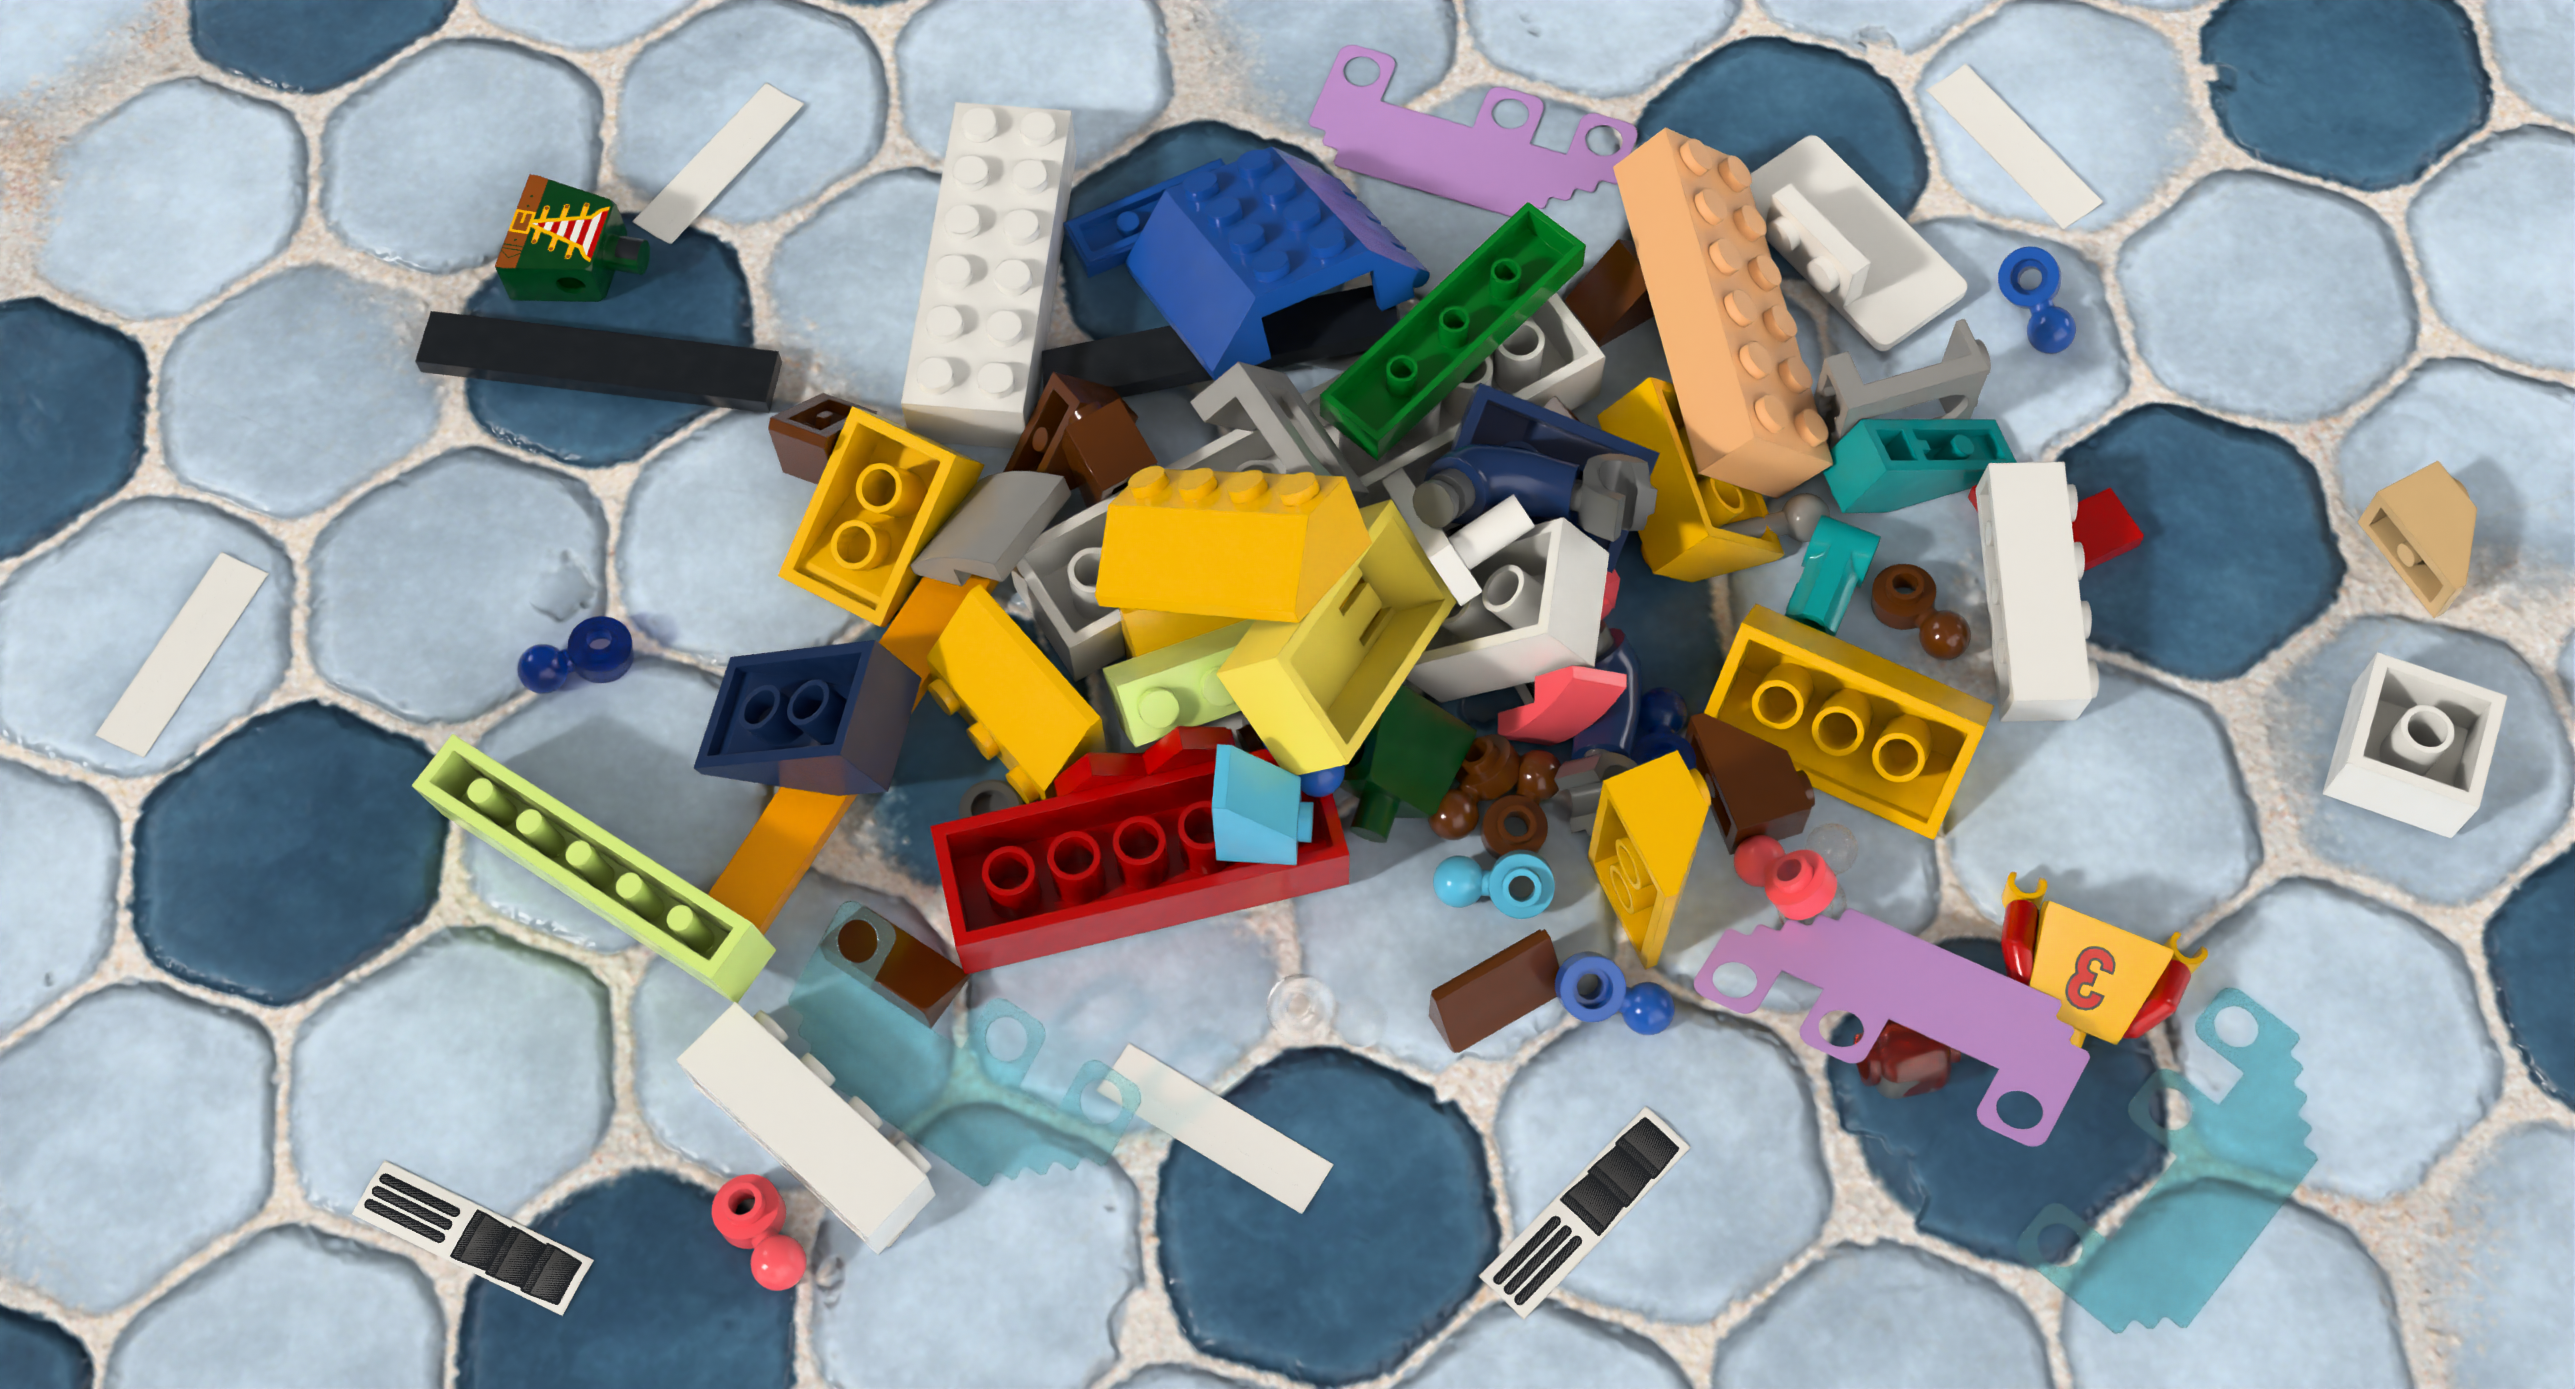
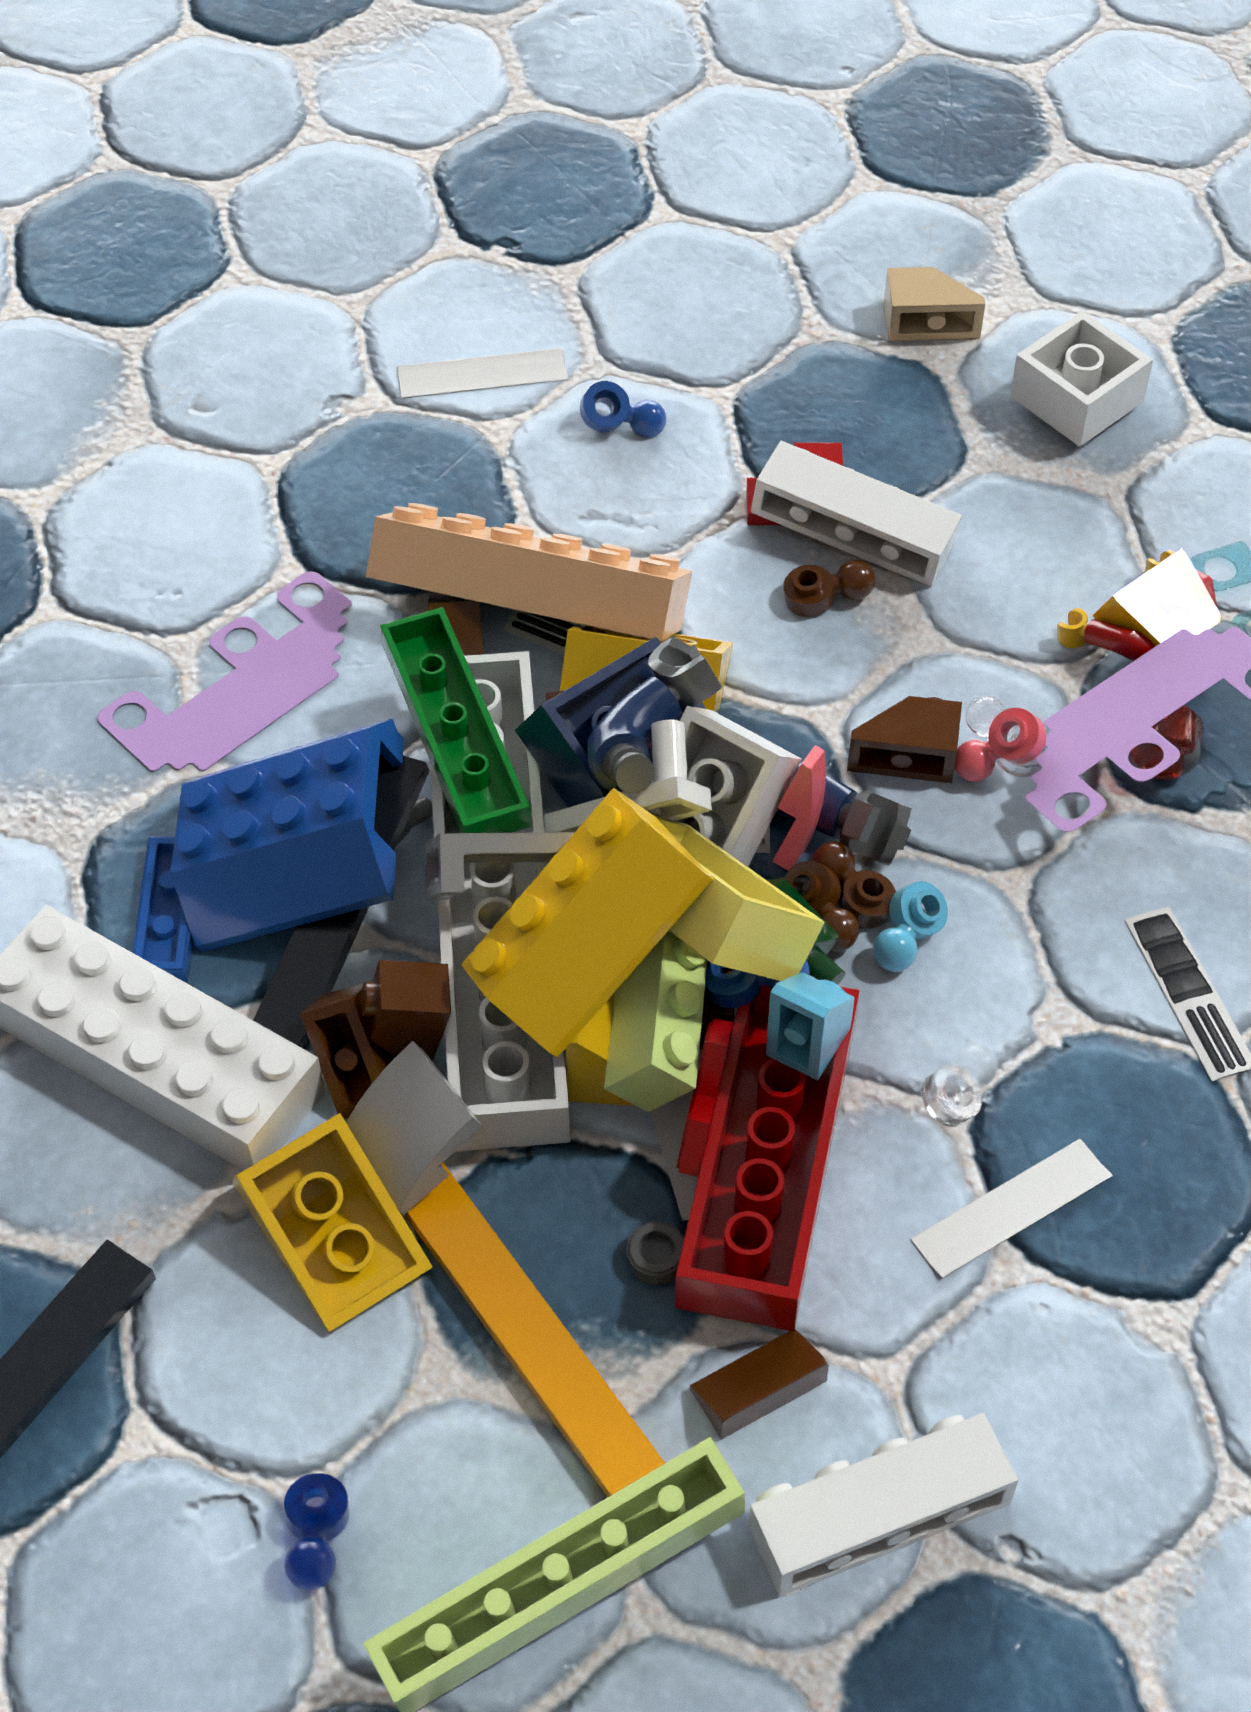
camera: 65 degrees left, 10 degrees down
dark blue slope [693,640,922,796] -> none
coral plate [712,1174,807,1291] -> none
reddish brown slope [768,393,877,485] -> none
clear light blue piece [788,901,1141,1187] -> none
yellow slope [926,584,1107,804] -> none
reddish brown slope [1429,929,1560,1053] -> none
blue plate [1555,951,1675,1035] -> none
yellow slope [1587,750,1711,970] -> none
clear blue plate [1631,687,1696,770] -> none
yellow slope [1704,604,1994,840] -> none
light grey bar [1720,493,1830,542] -> none
white bracket [1750,135,1968,351] -> none
teal piece [1785,514,1881,637] -> none
light grey panel [1814,319,1991,450] -> none
teal slope [1823,419,2017,514] -> none

